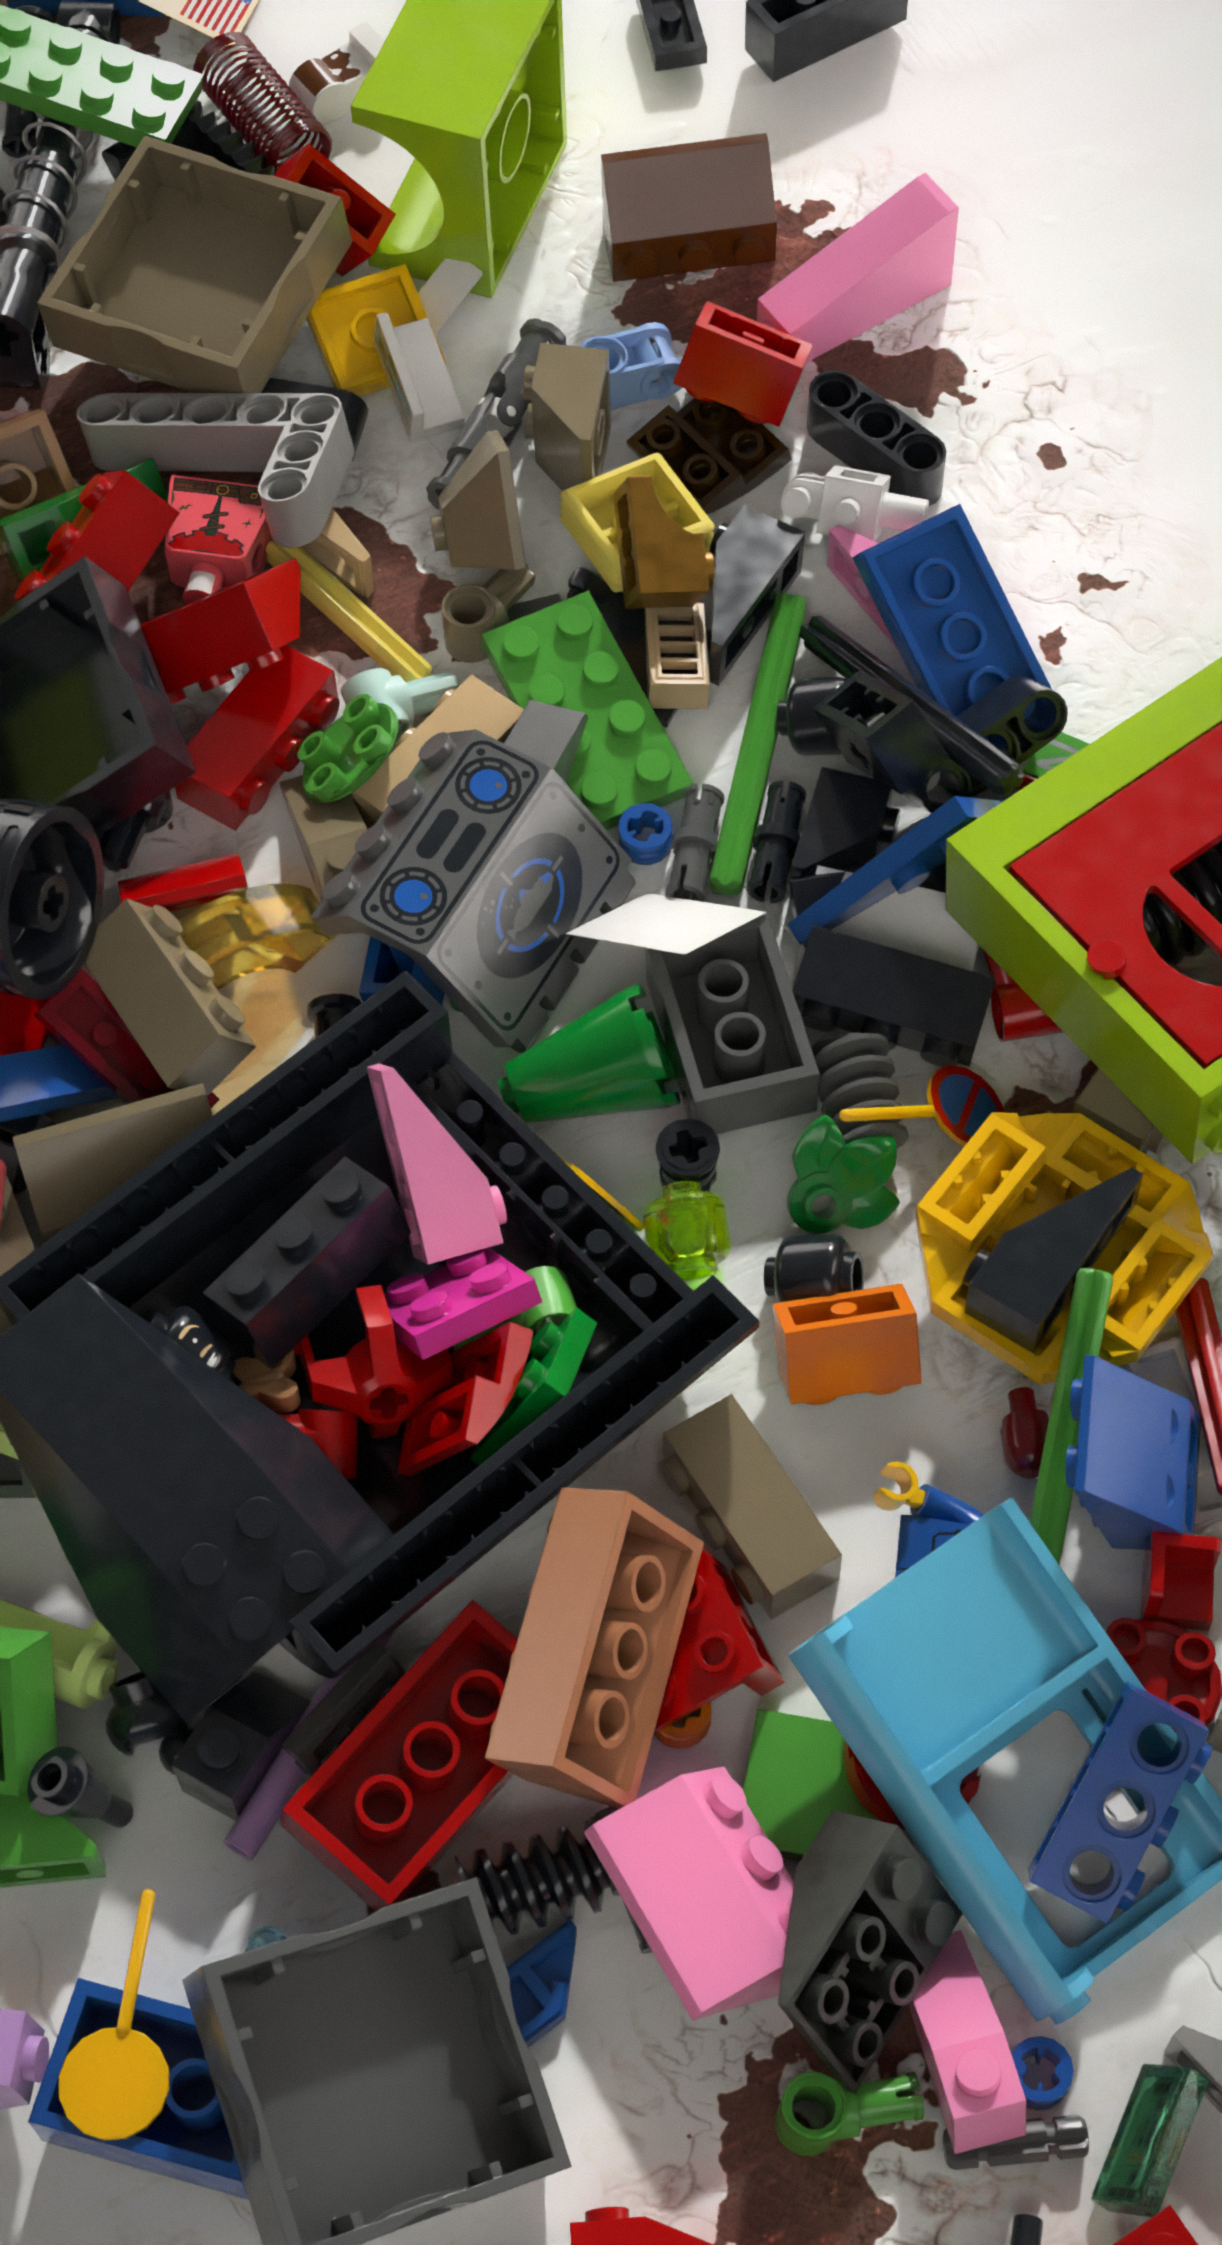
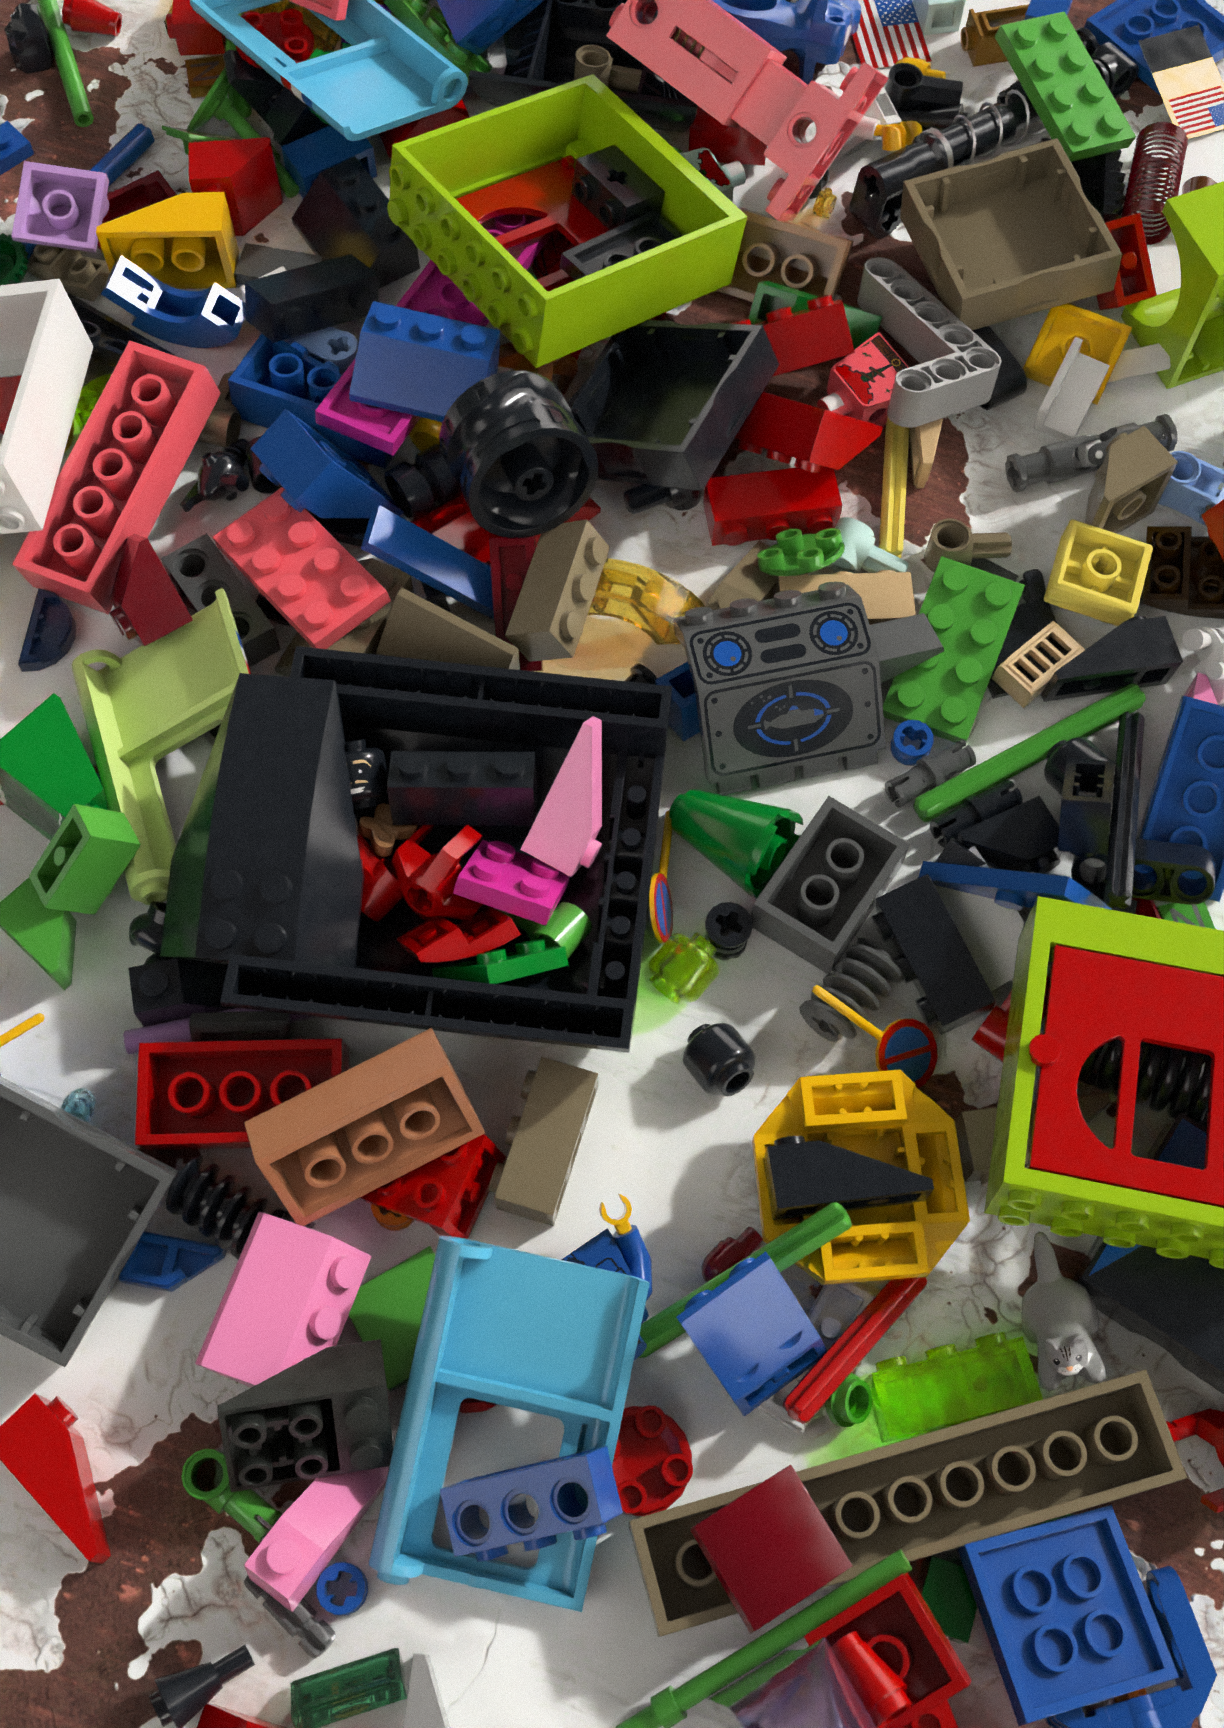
camera: 45 degrees right, 5 degrees up
black cone [27,1746,133,1828] -> none
red slope [117,853,248,912] -> none
dark tan slope [430,430,526,570] -> none
white sticker [565,893,767,955] -> none
pearl gold arch [613,476,715,609] -> none
orange brick [772,1283,922,1405] -> none
green plate [787,1114,900,1234] -> none
red panel [1140,1531,1221,1631] -> none

